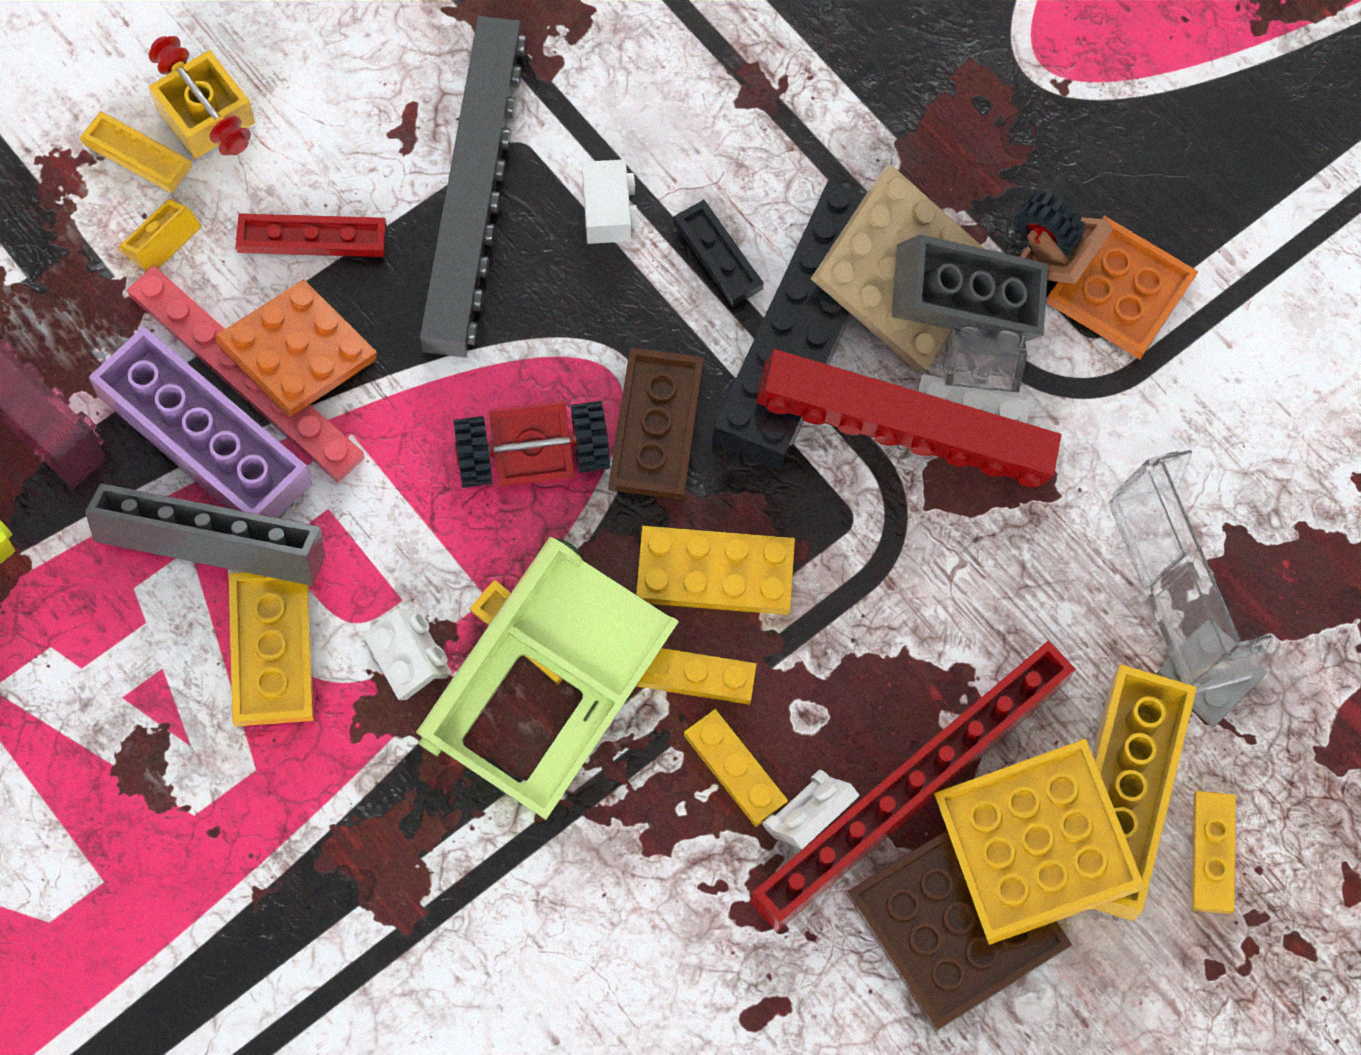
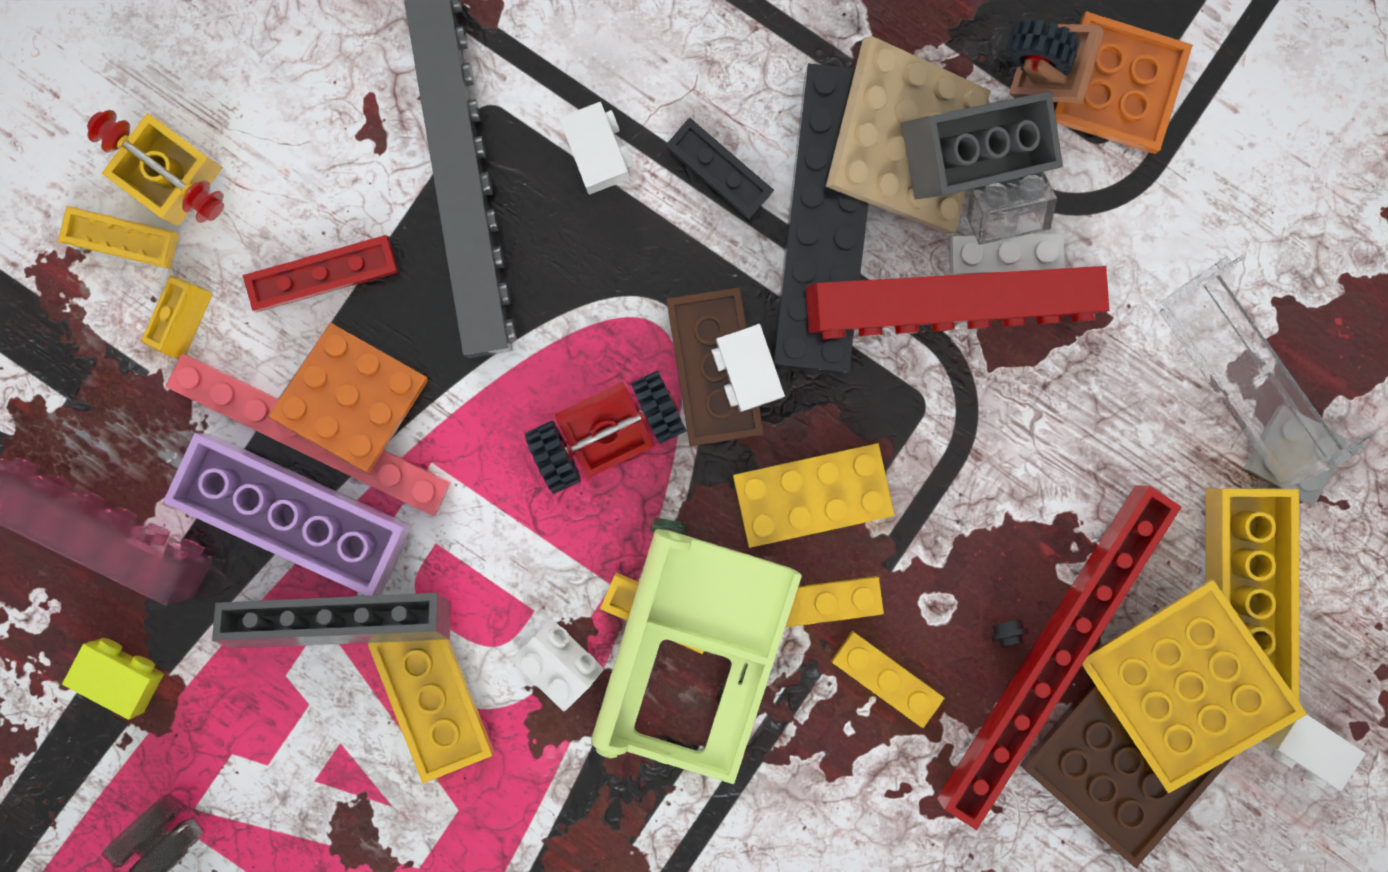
camera: 10 degrees left, 20 degrees up
white plate [762,769,860,849] -> none
yellow plate [1191,791,1236,914] -> none
none -> white brick [711,324,785,412]
none -> black plate [991,620,1029,648]
none -> white brick [1262,715,1366,791]

